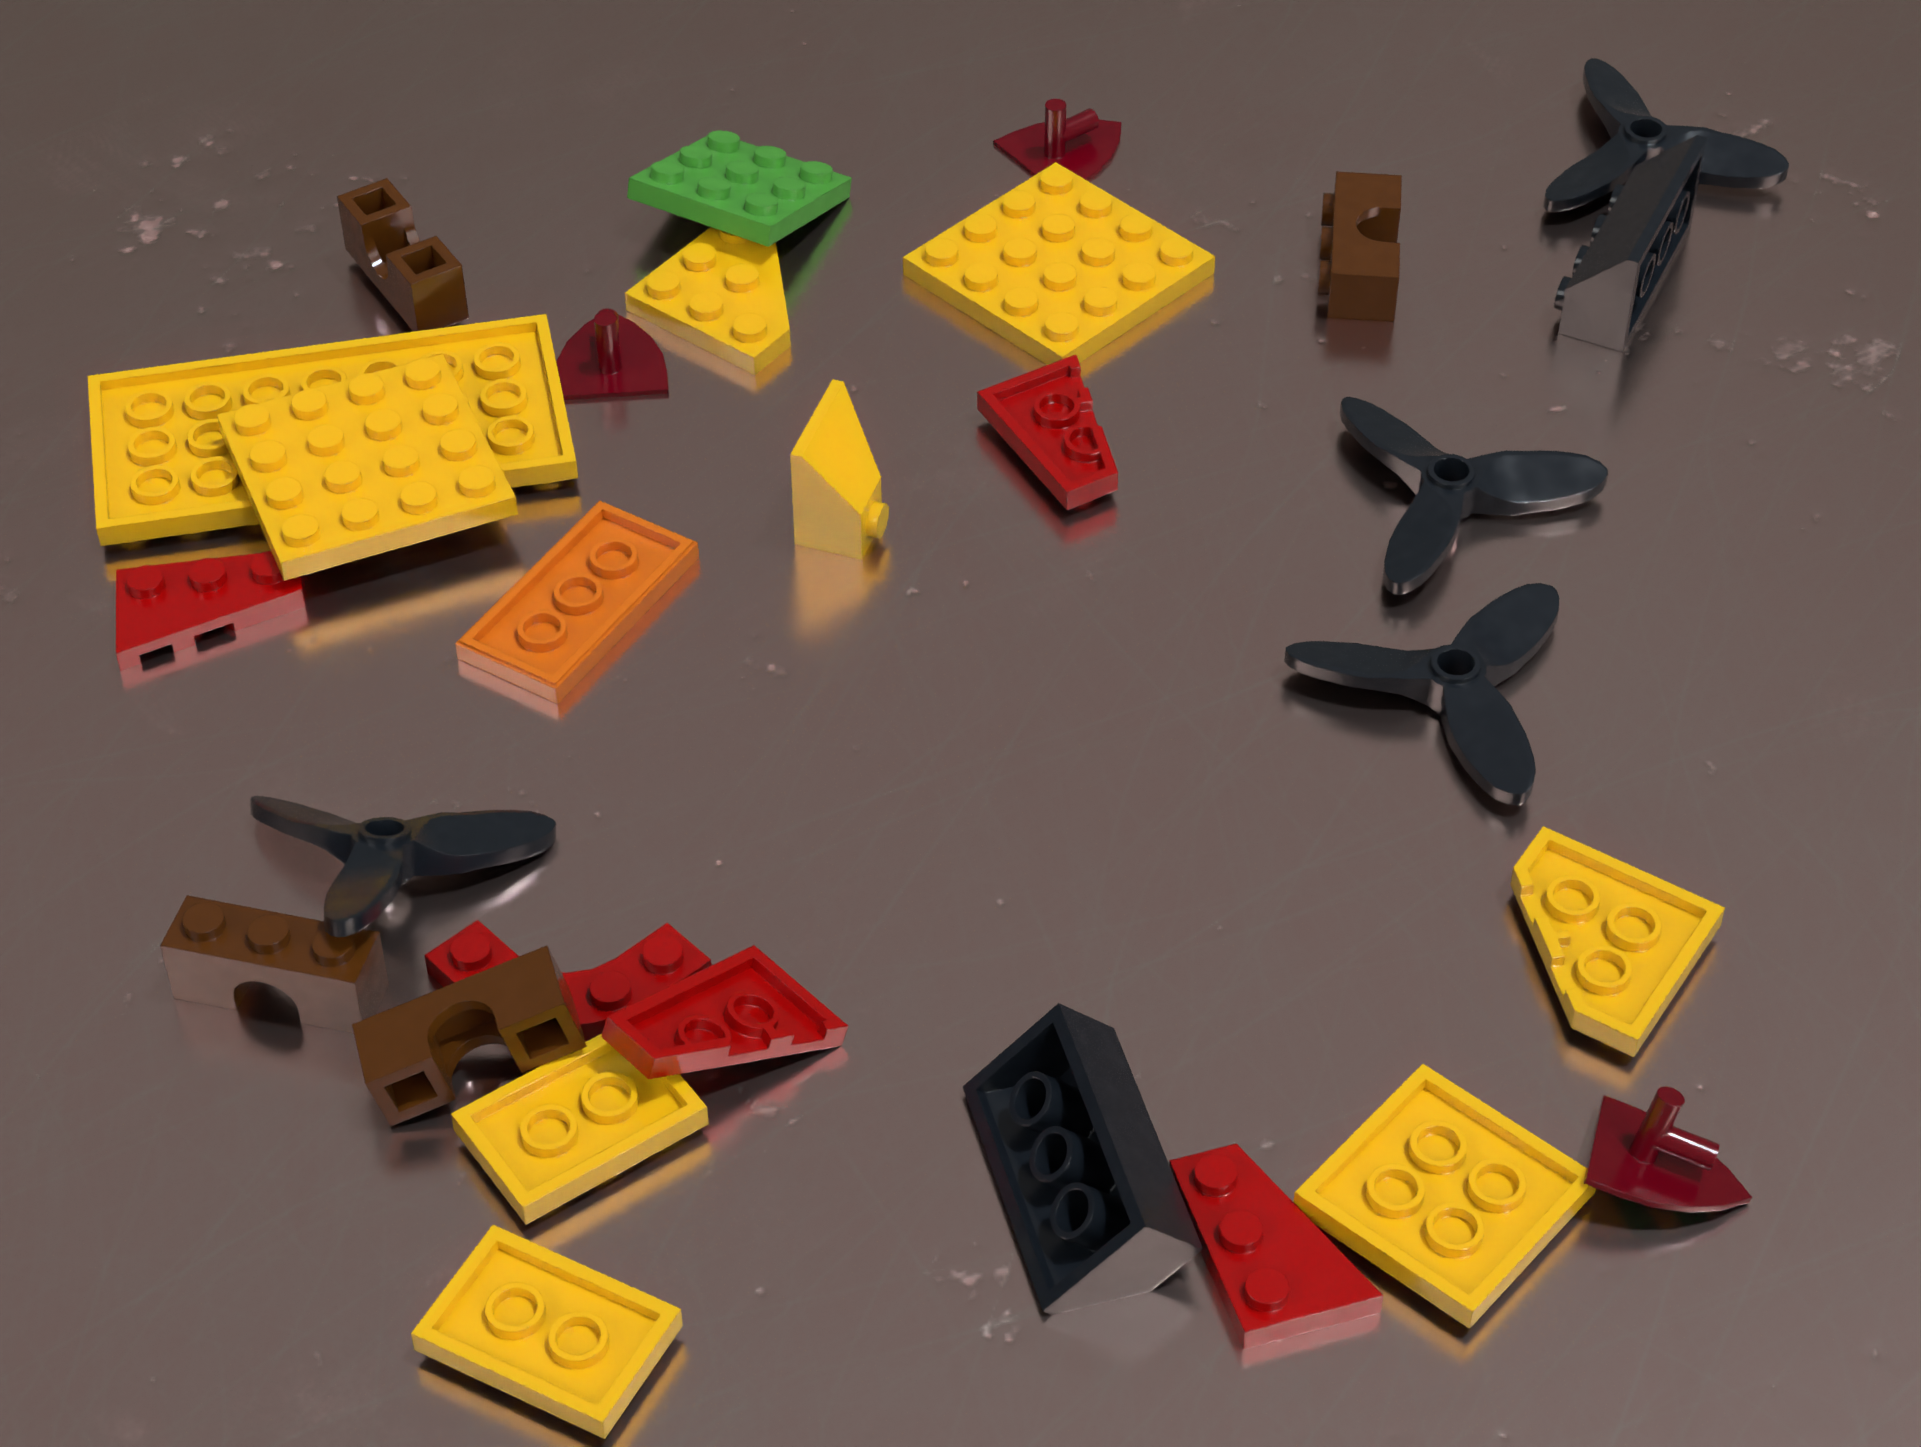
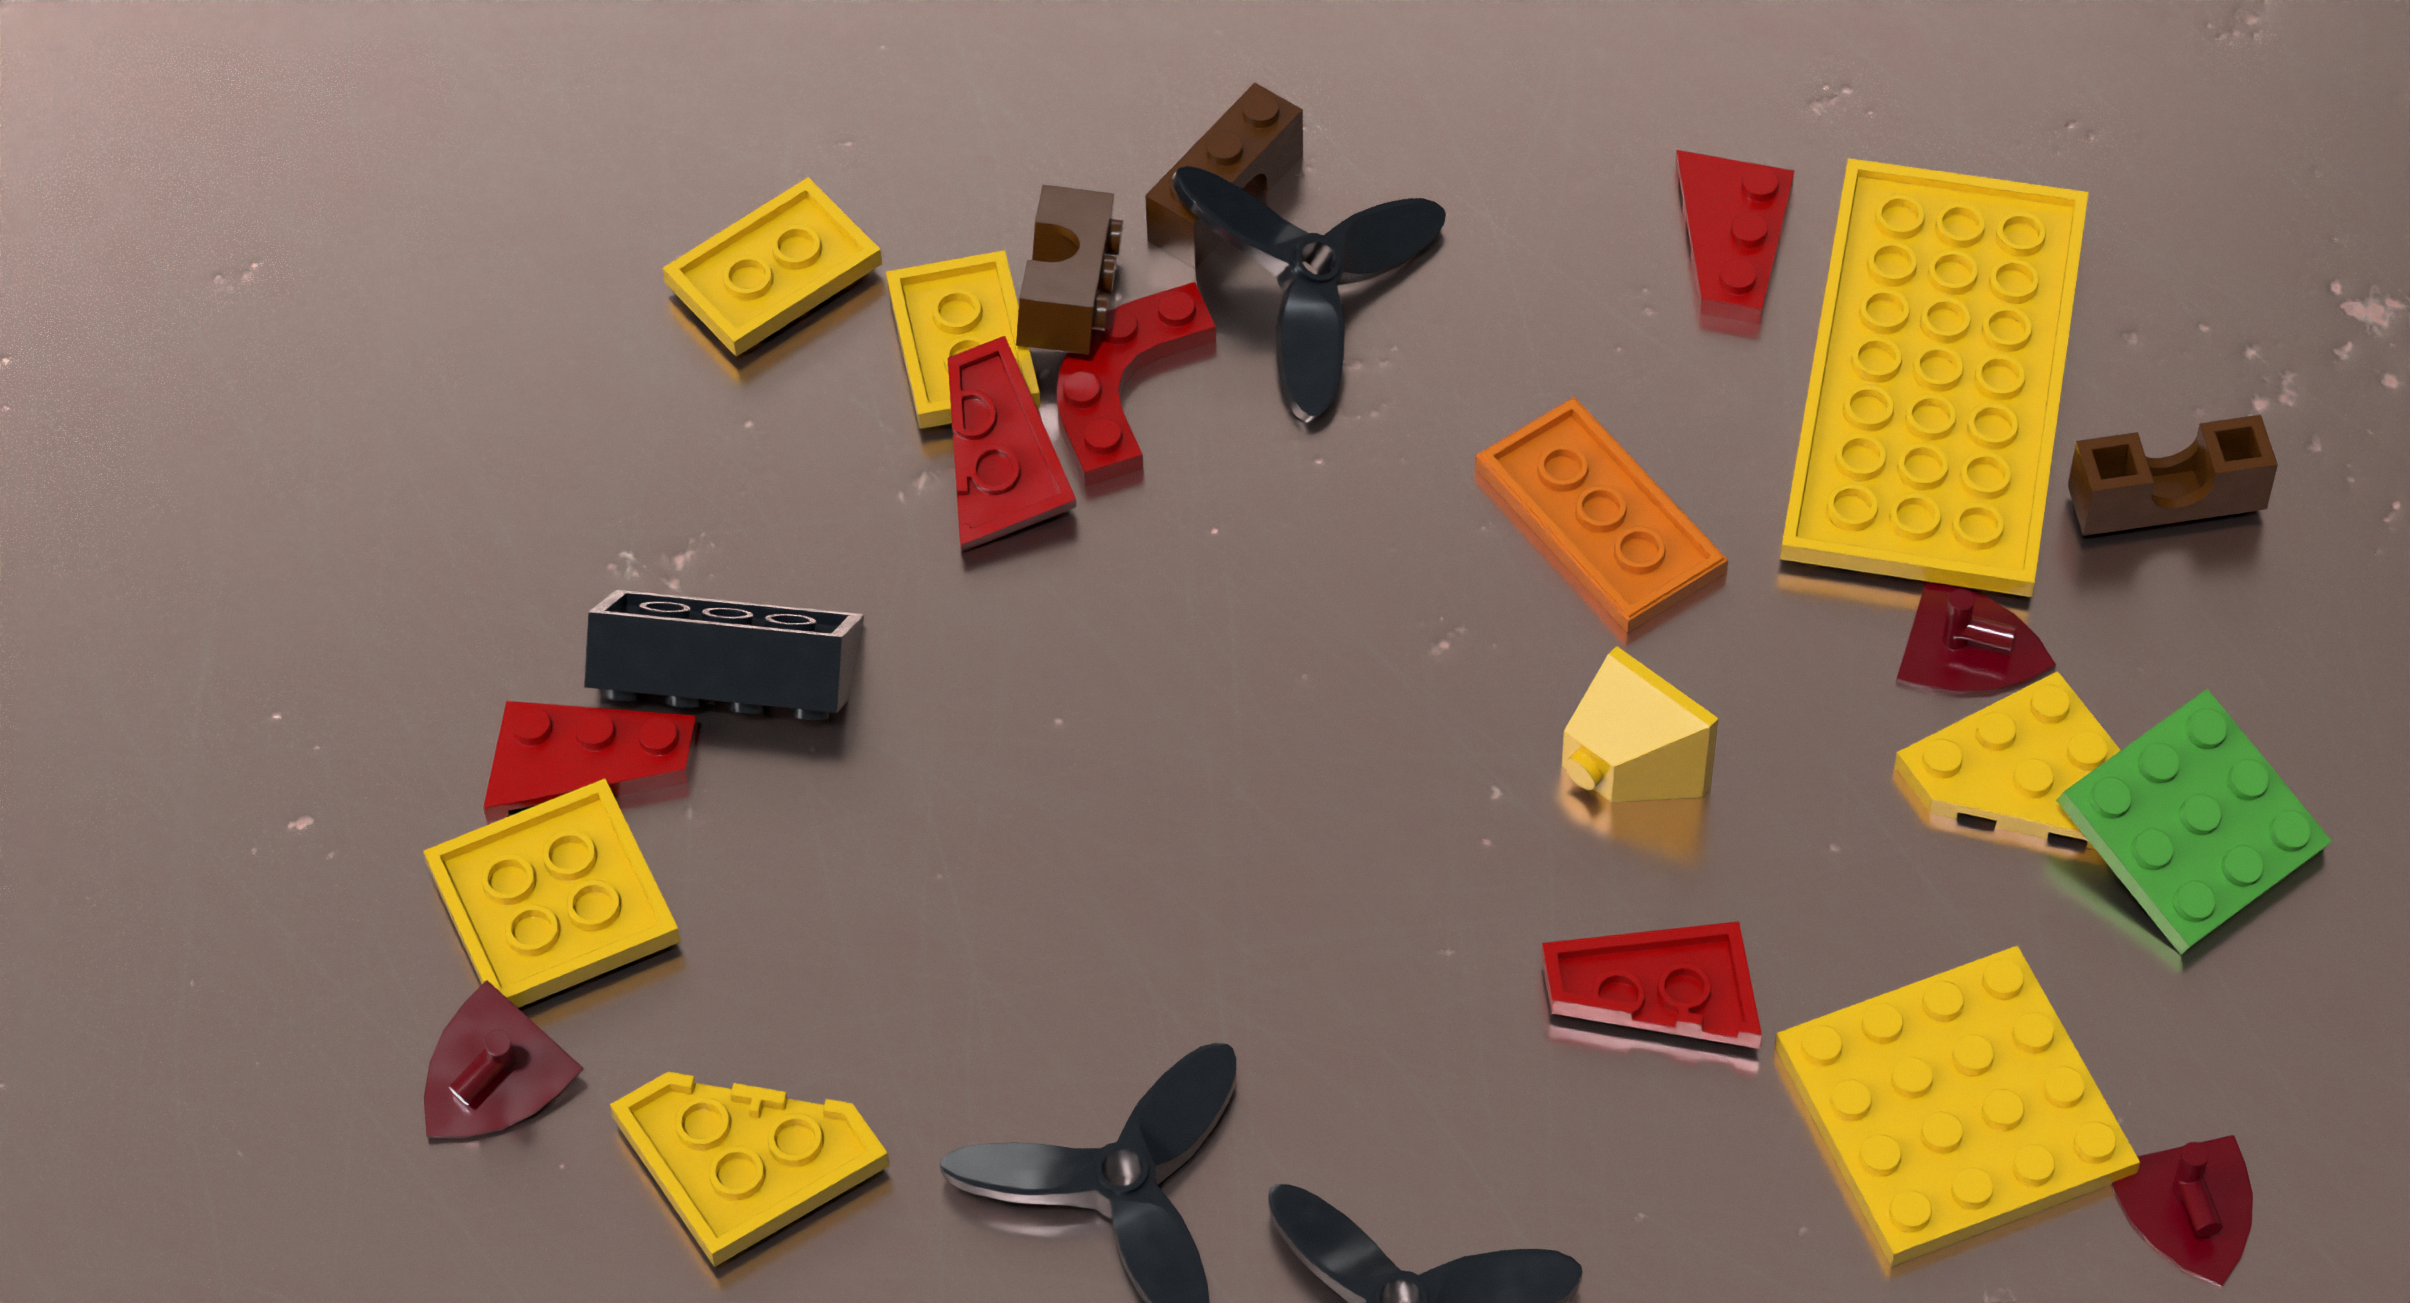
camera: 115 degrees right, 10 degrees up
yellow plate [217,354,518,581] -> none

